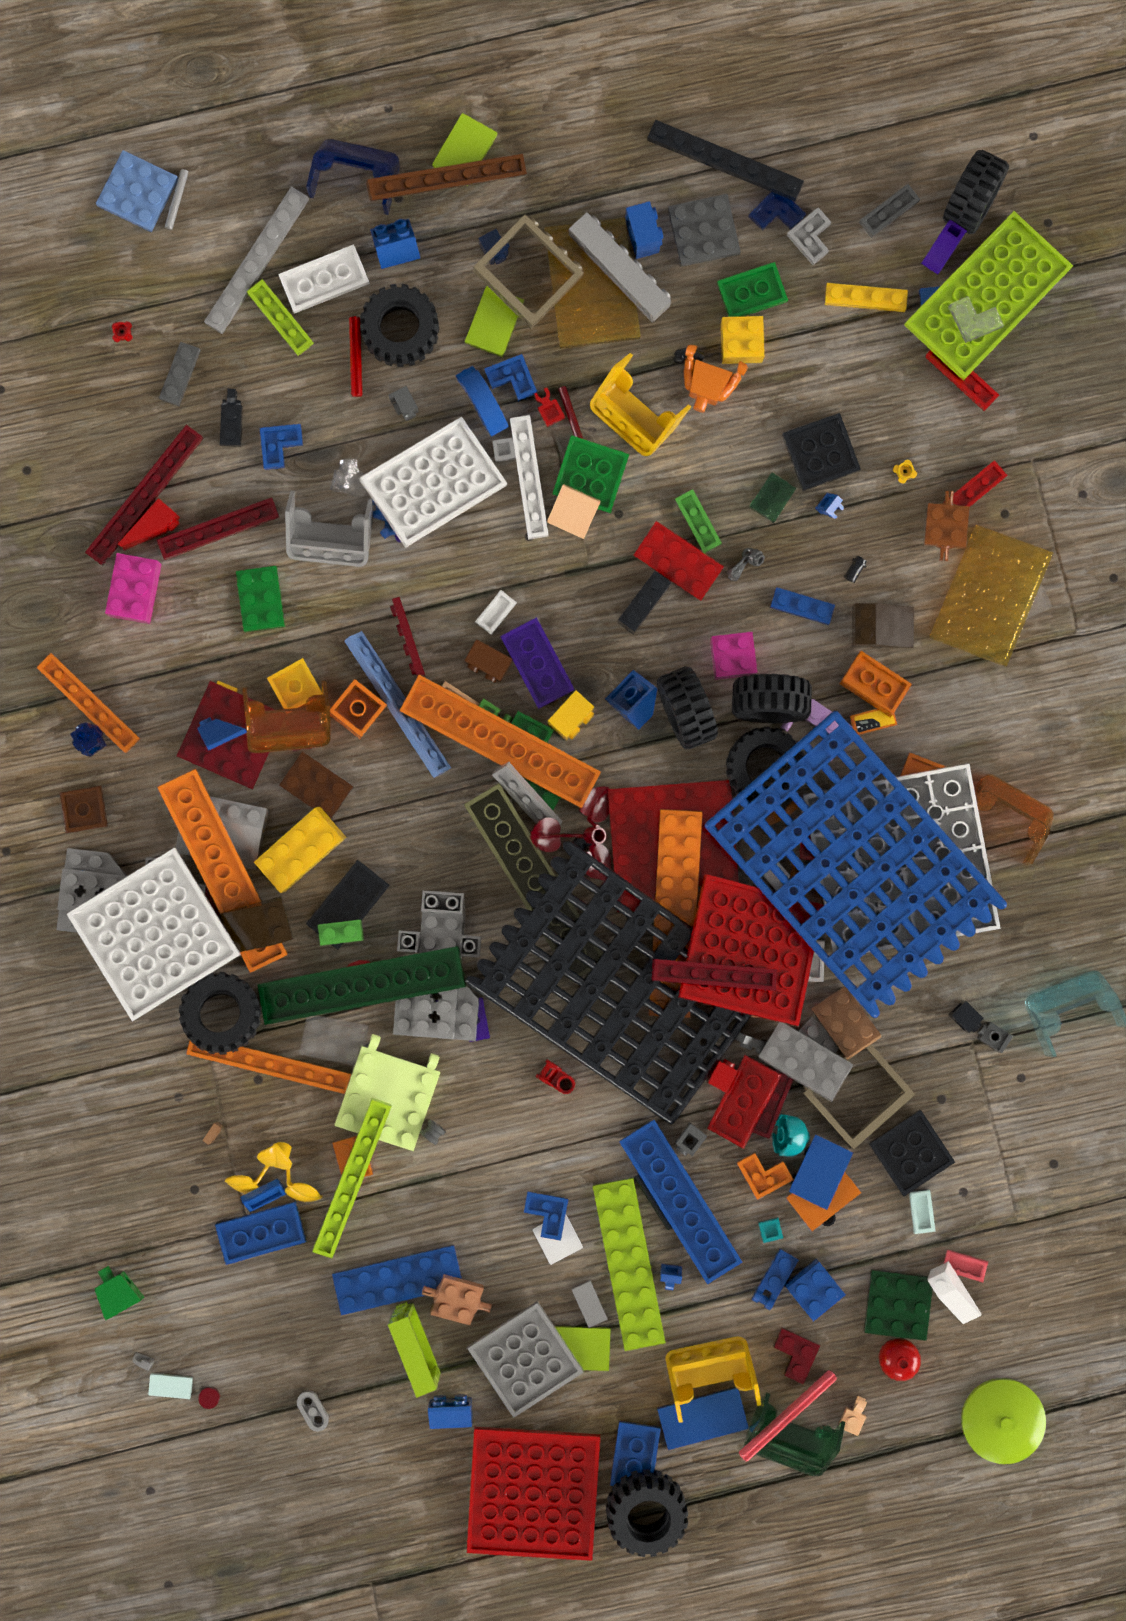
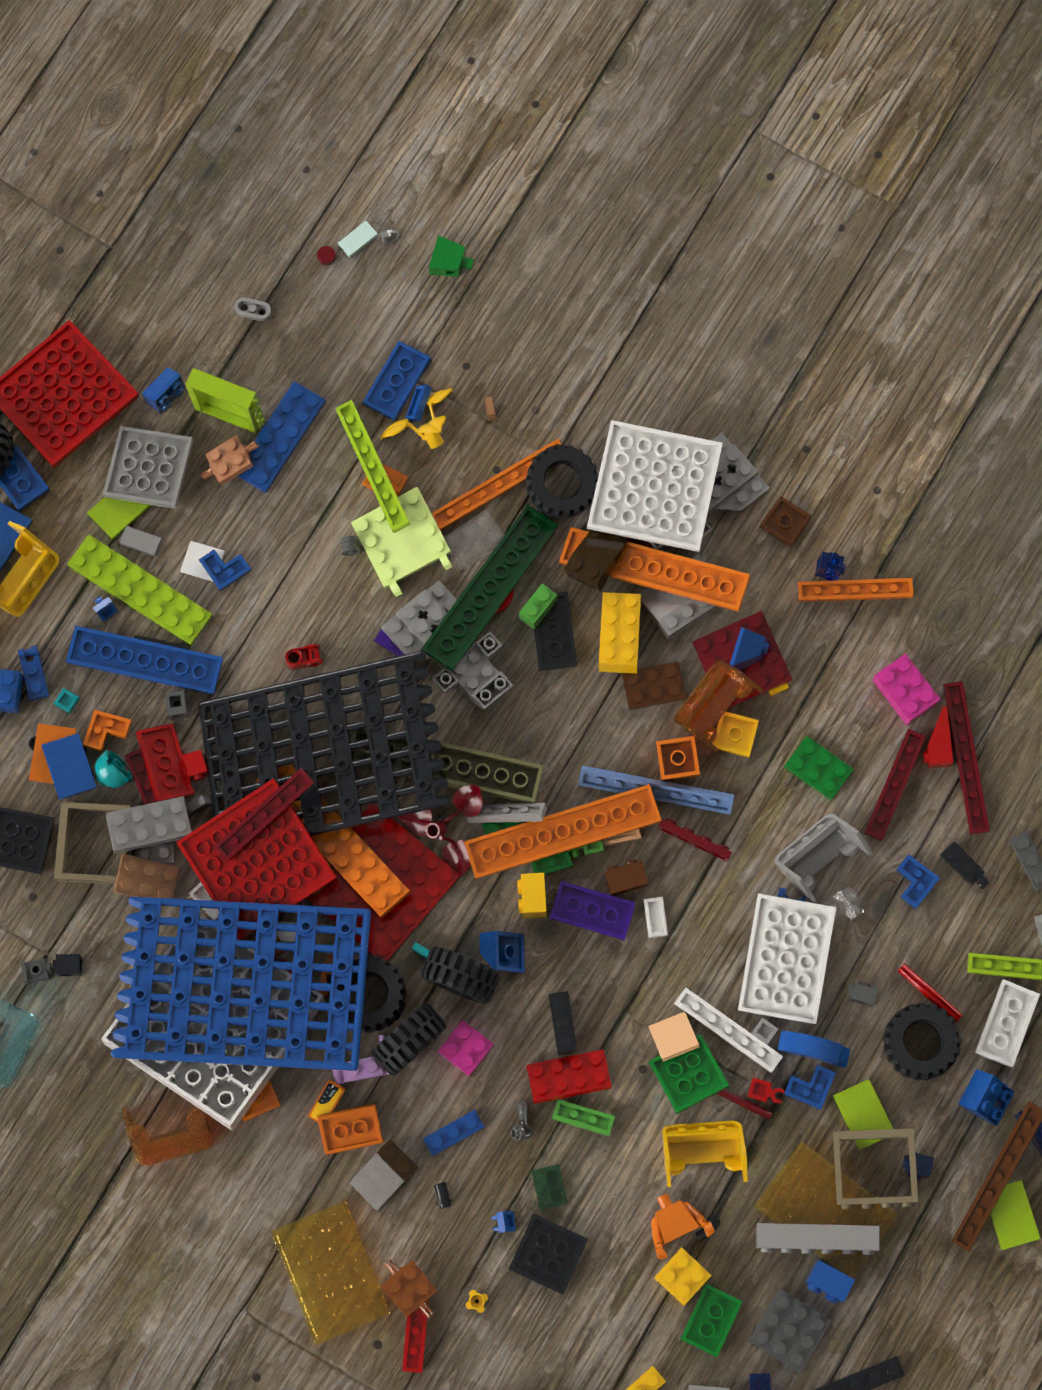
camera: 145 degrees right, 10 degrees down
none -> teal tile [412,942,430,959]

